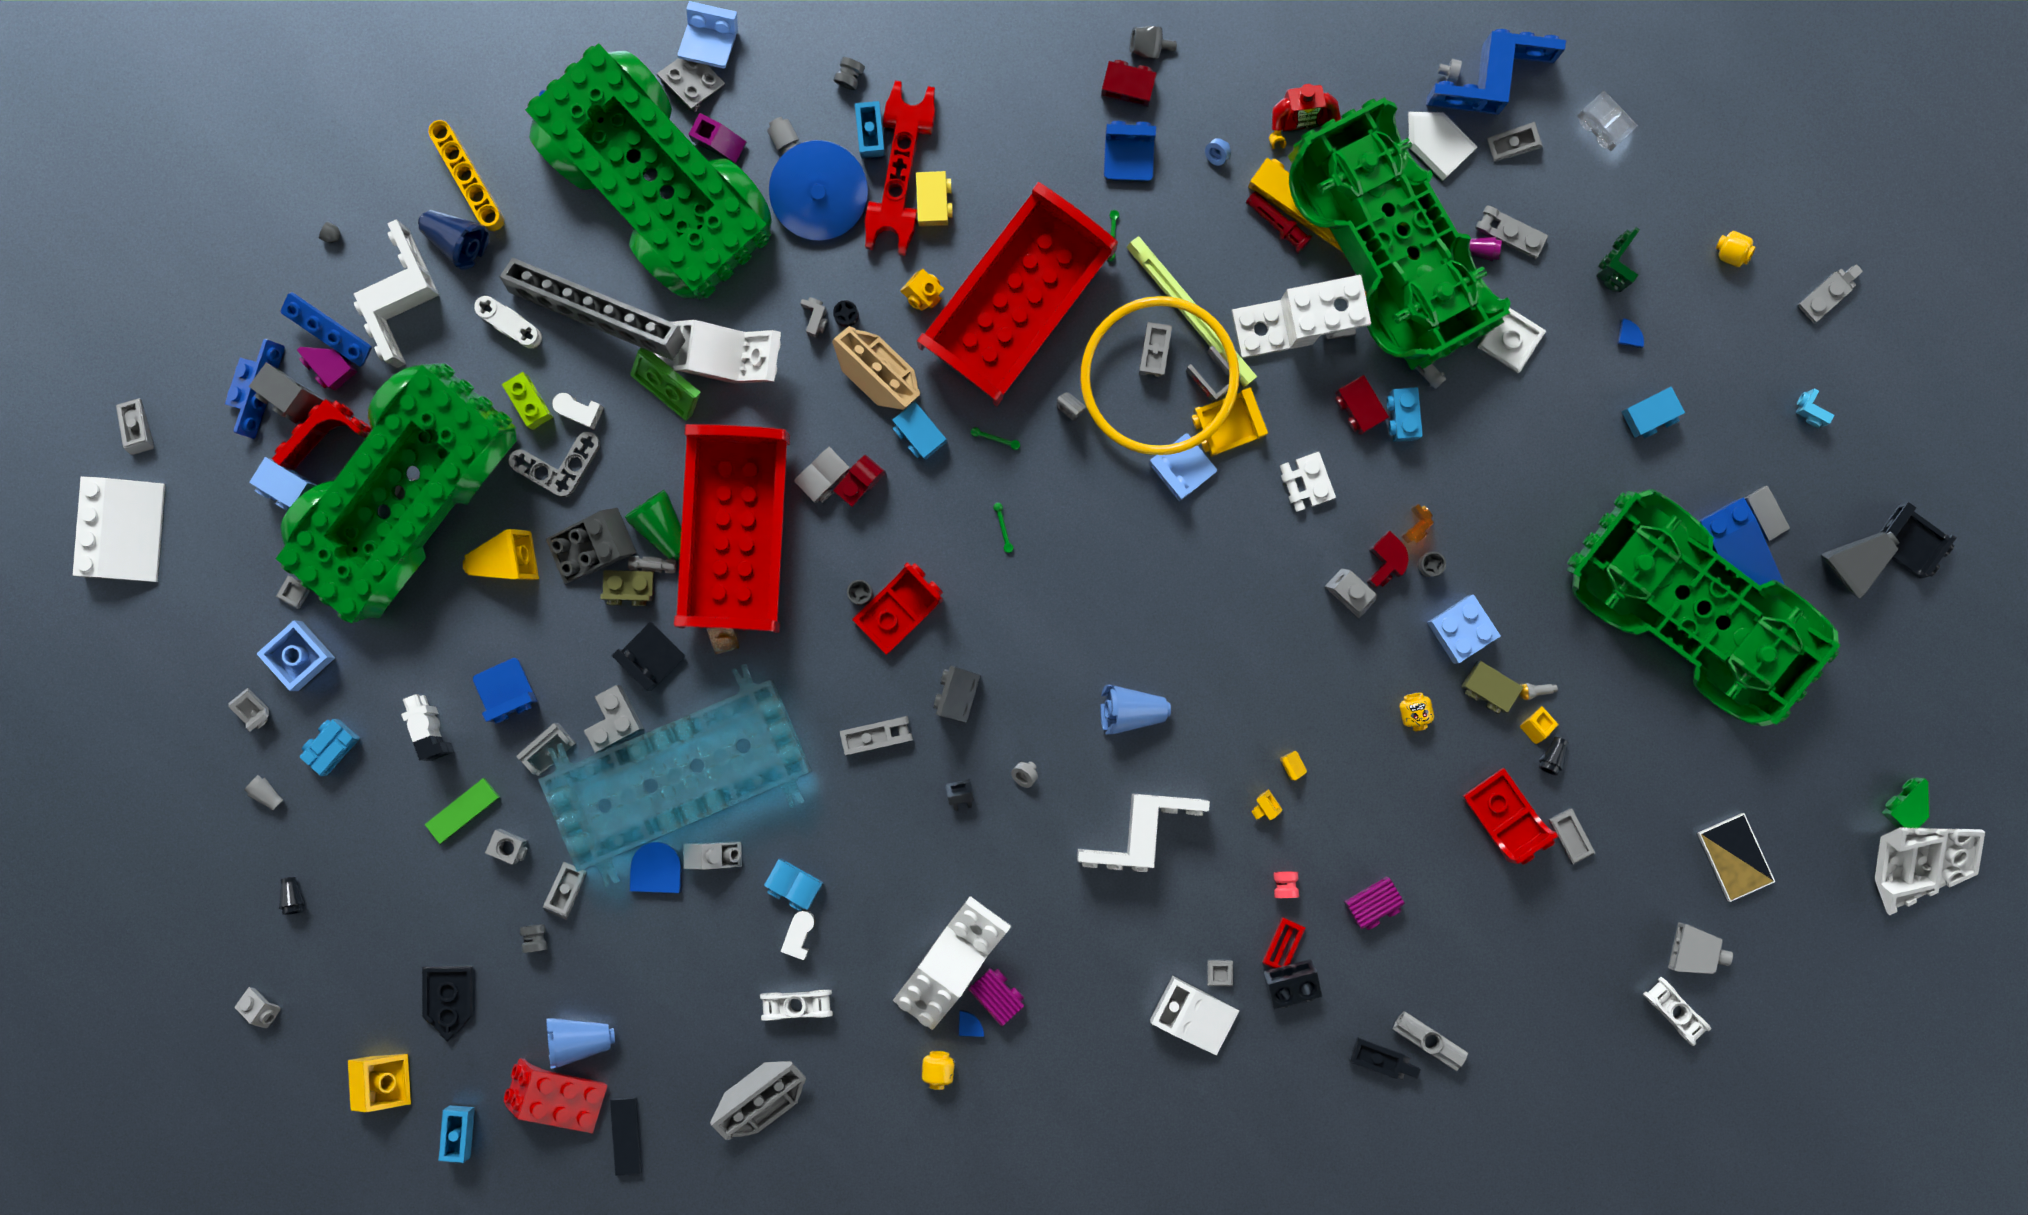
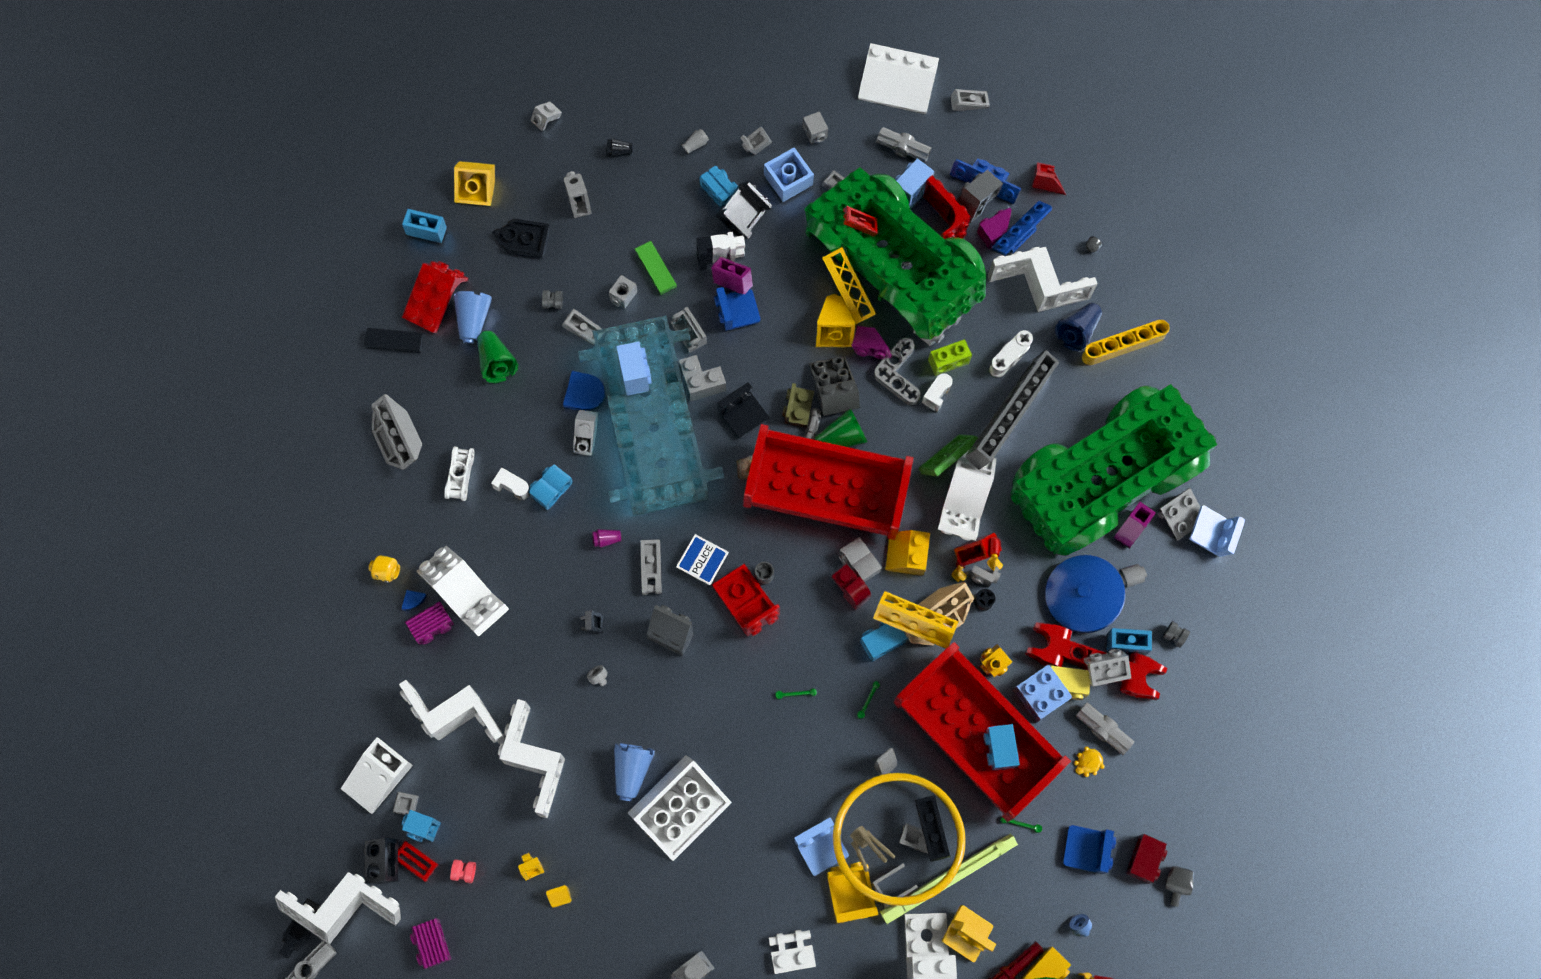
camera: 95 degrees right, 15 degrees down
none -> white bracket [275,872,401,944]
none -> white bracket [399,680,506,744]
none -> dark azure brick [401,810,441,842]
none -> green cone [477,331,518,383]
none -> light grey torso [563,171,592,218]
none -> magenta cone [592,529,621,548]
none -> light blue brick [616,341,652,395]
none -> white slope [628,755,732,861]
none -> piece [676,534,729,585]
none -> magenta brick [711,257,753,295]
none -> panel [715,181,773,240]
none -> light grey brick [803,111,828,144]
none -> yellow fence [822,247,877,324]
none -> red tile [843,206,878,236]
none -> dark tan plant [850,826,895,872]
none -> magenta slope [852,326,892,359]
none -> yellow fence [873,591,959,649]
none -> light grey piece [876,127,932,163]
none -> yellow slope [885,530,930,576]
none -> black tile [915,795,951,862]
none -> yellow bracket [942,905,996,962]
none -> red torso [952,533,1003,582]
none -> dark azure brick [983,724,1020,771]
none -> light blue bracket [1013,665,1072,723]
none -> red slope [1032,162,1066,195]
none -> yellow piece [1074,746,1105,777]
none -> light grey piece [1076,702,1135,755]
none -> light grey bracket [1084,649,1131,687]

